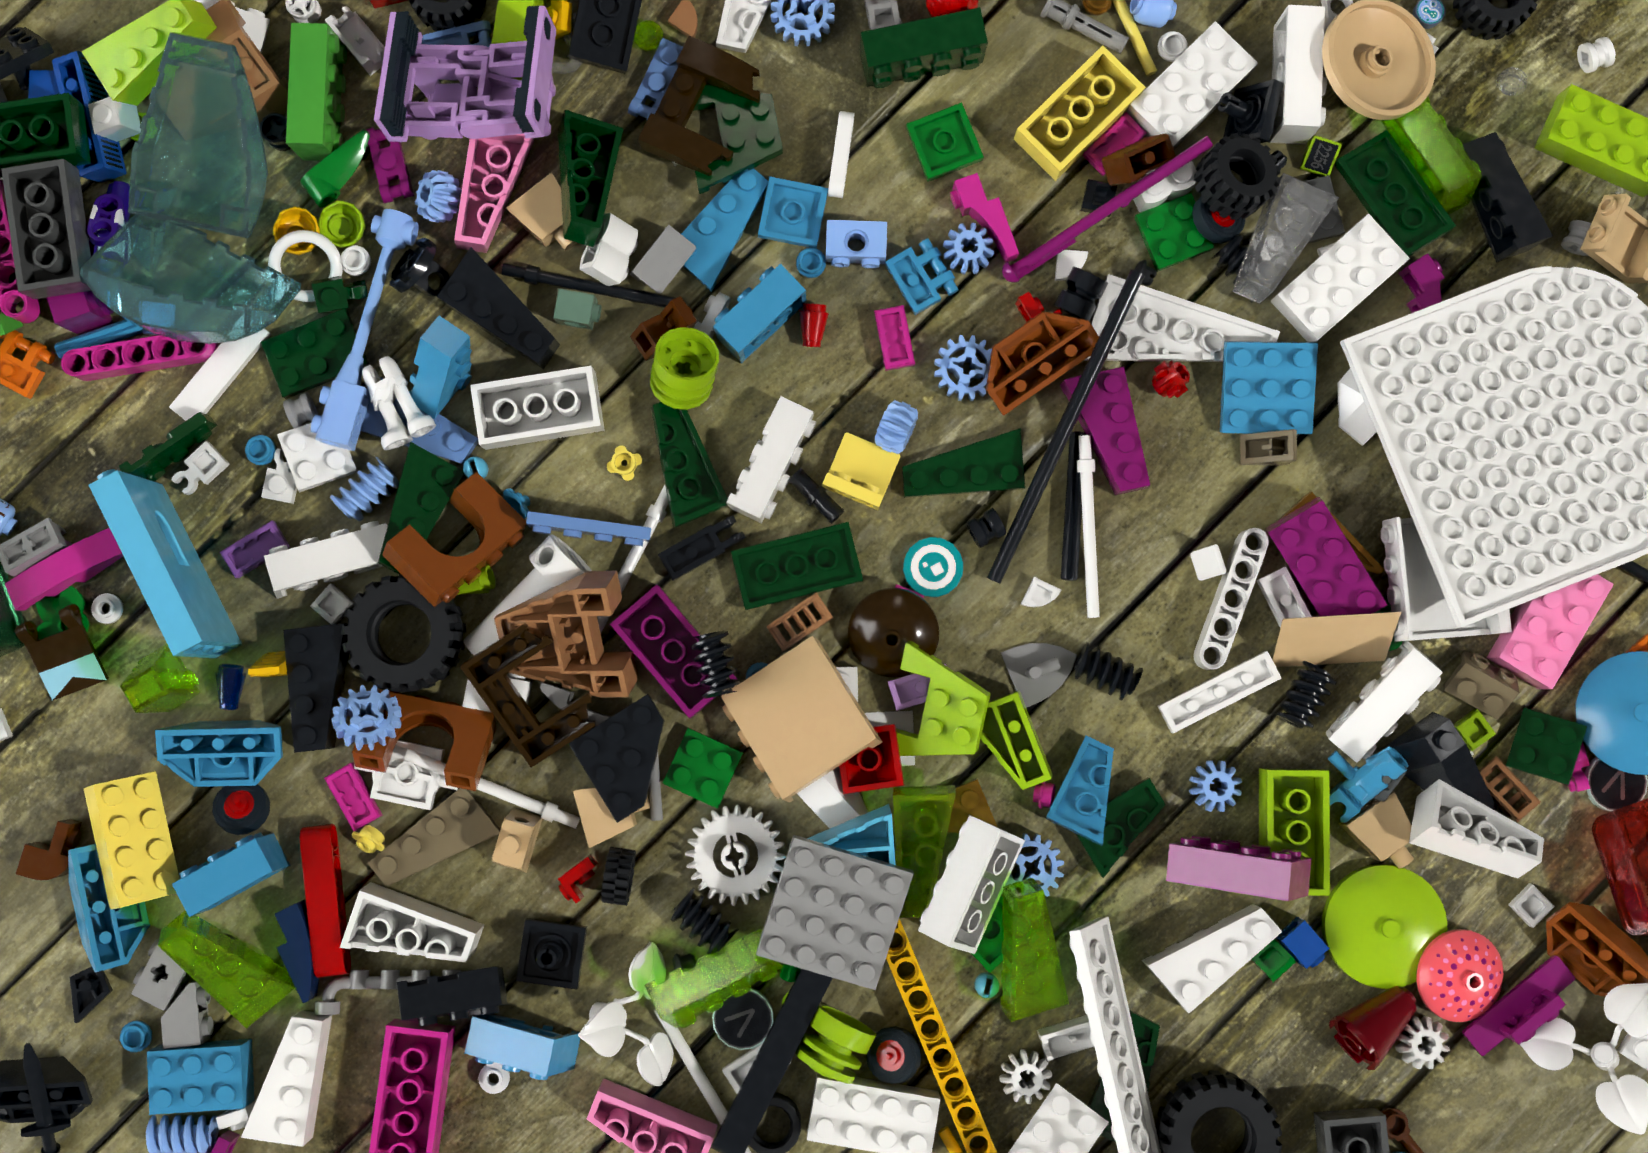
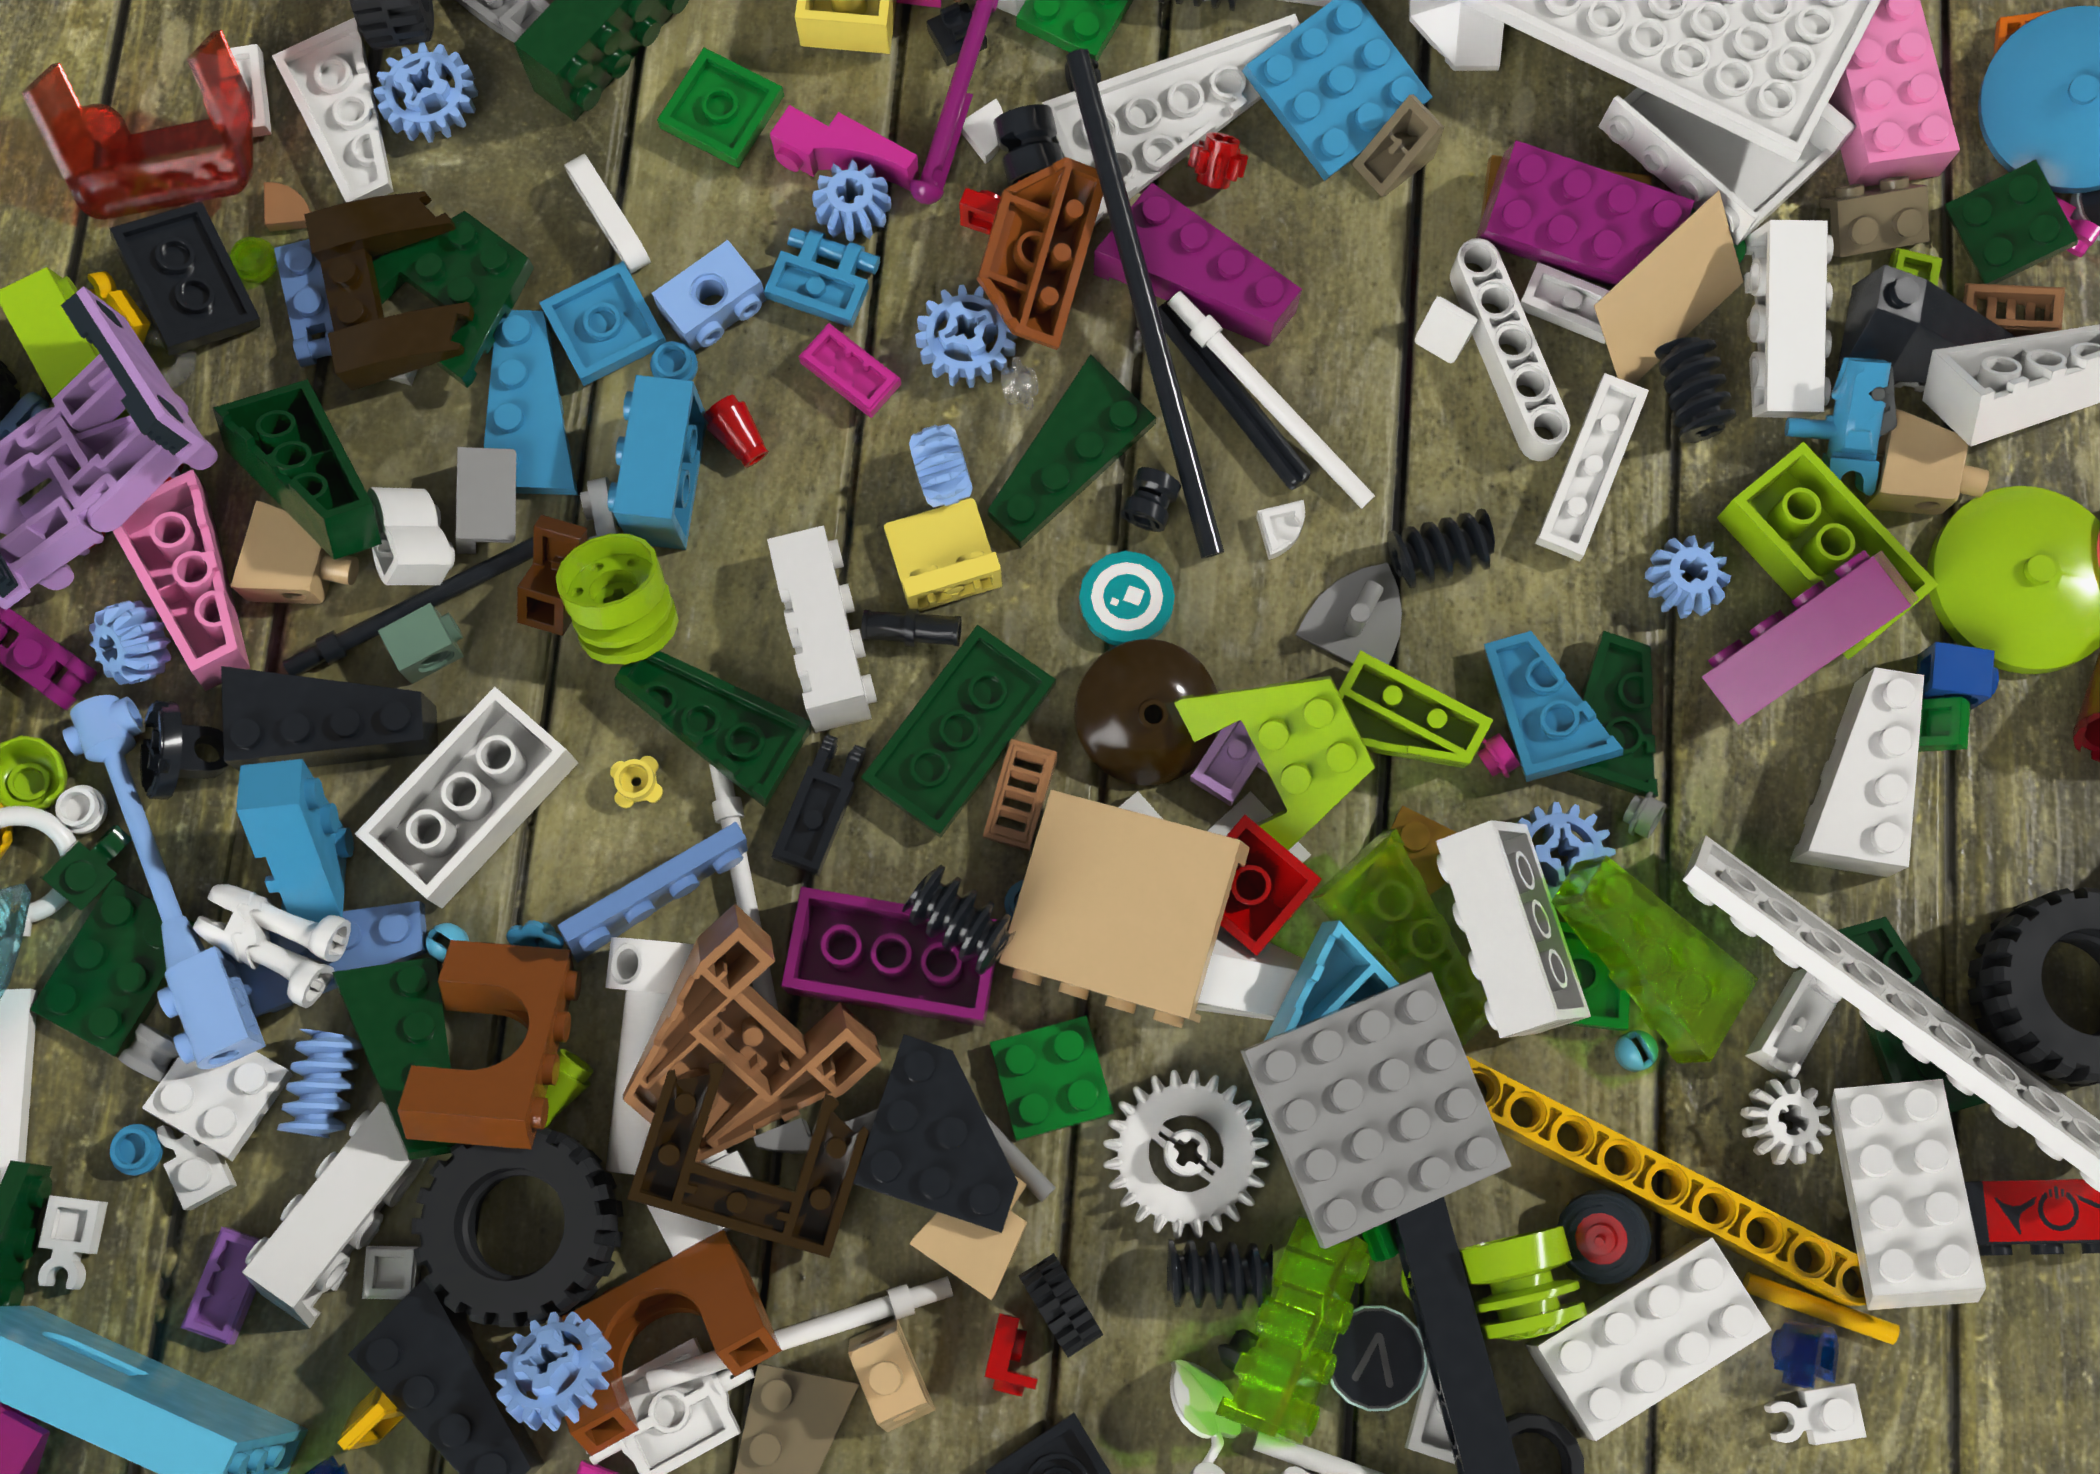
camera: 40 degrees left, 10 degrees down
none -> clear plate [1001,357,1038,411]
none -> light grey plate [1623,792,1666,839]

